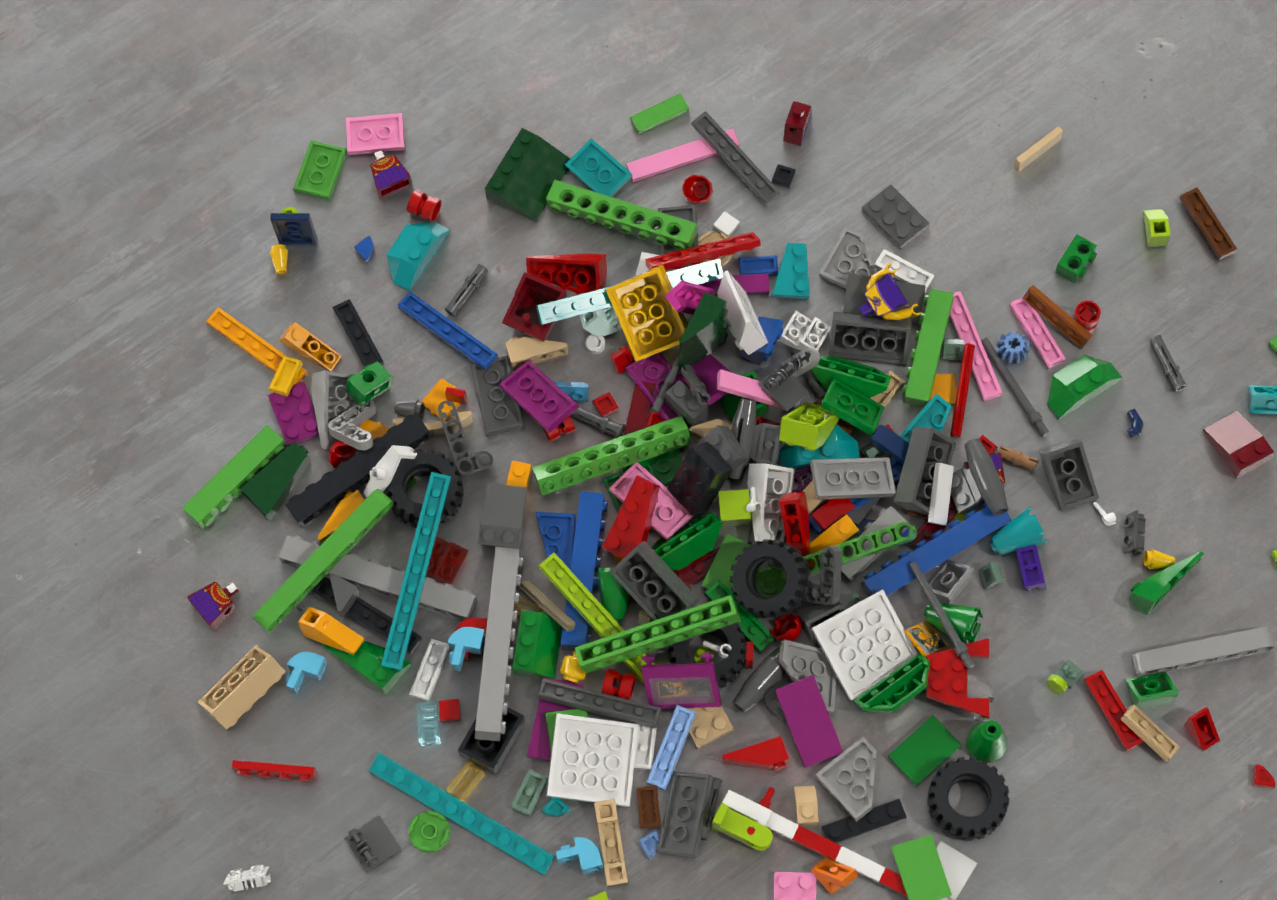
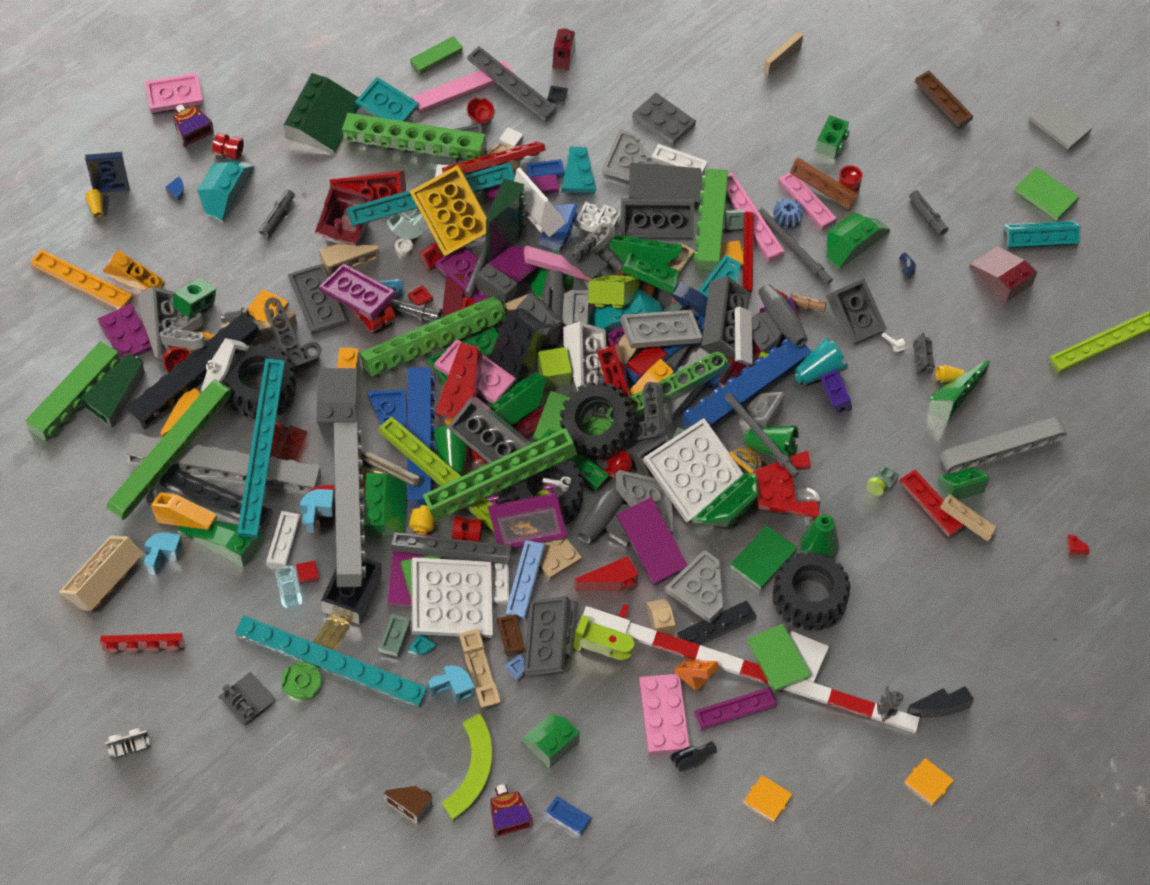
camera: 15 degrees left, 10 degrees down
torso [187,581,239,631] -> none
yellow tile [269,356,303,397] -> none
bright green tile [293,140,347,201] -> none
dark grey slope [329,573,360,618] -> none
black tile [332,299,384,368] -> none
blue tile [398,292,498,371] -> none
red tile [445,387,467,404] -> none
dark pink fence [665,281,716,315] -> none
dark grey pin [681,364,710,405] -> none
red tile [745,642,754,669] -> none
white hand [746,487,763,514] -> none
torso [859,263,921,320] -> none
sand green tile [978,561,1005,589] -> none
lime slope [1143,209,1171,247] -> none
red slope [1184,707,1220,751] -> none

